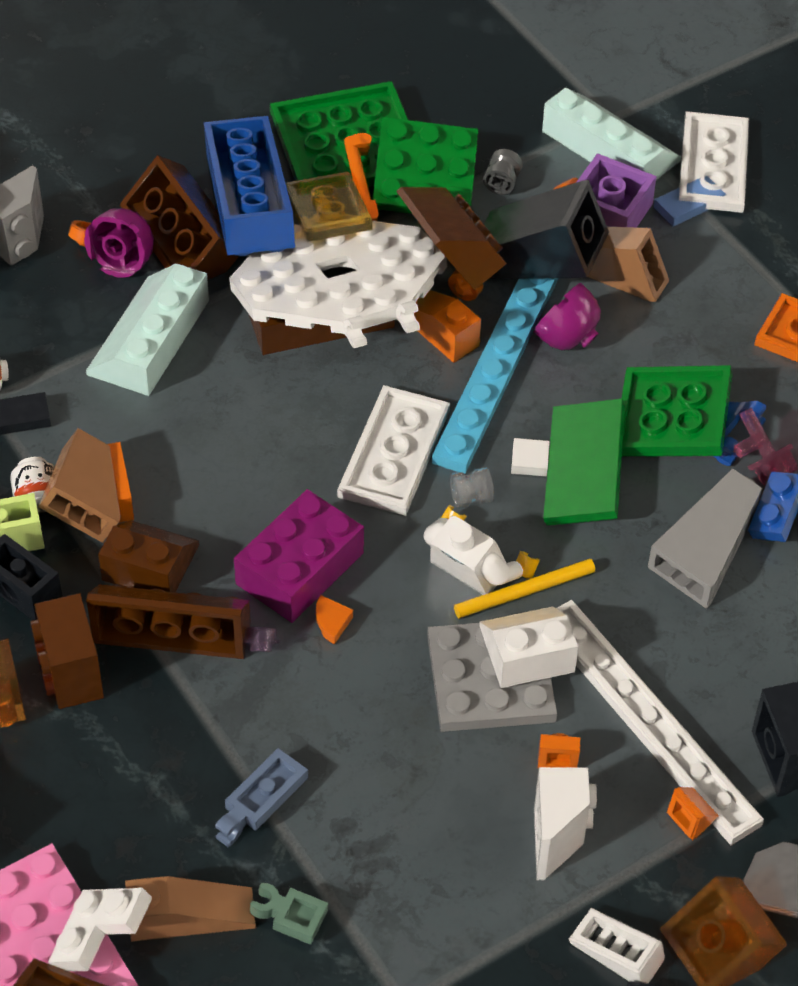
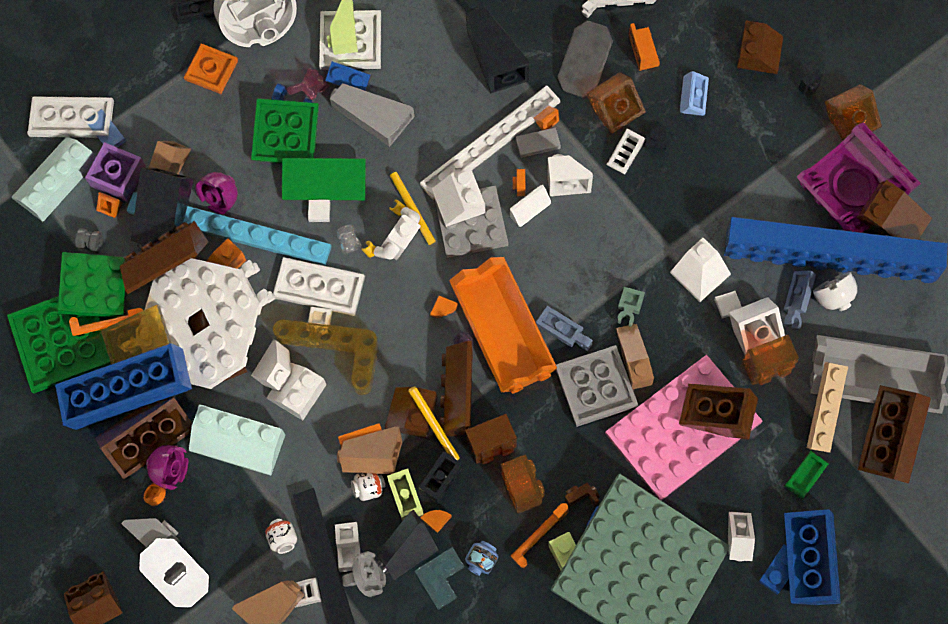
camera: 90 degrees left, 20 degrees up
white plate [48,888,152,971] -> none
magenta brick [234,489,364,623] -> none
none -> white slope [251,339,291,391]
none -> white slope [267,363,326,421]
none -> clear yellow beam [273,320,379,395]
none -> tile [307,306,332,331]
none -> yellow bar [408,386,460,460]
none -> orange panel [449,257,557,394]
none -> white slope [510,184,551,227]
none -> light grey tile [516,128,561,158]
none -> light grey plate [556,345,638,427]

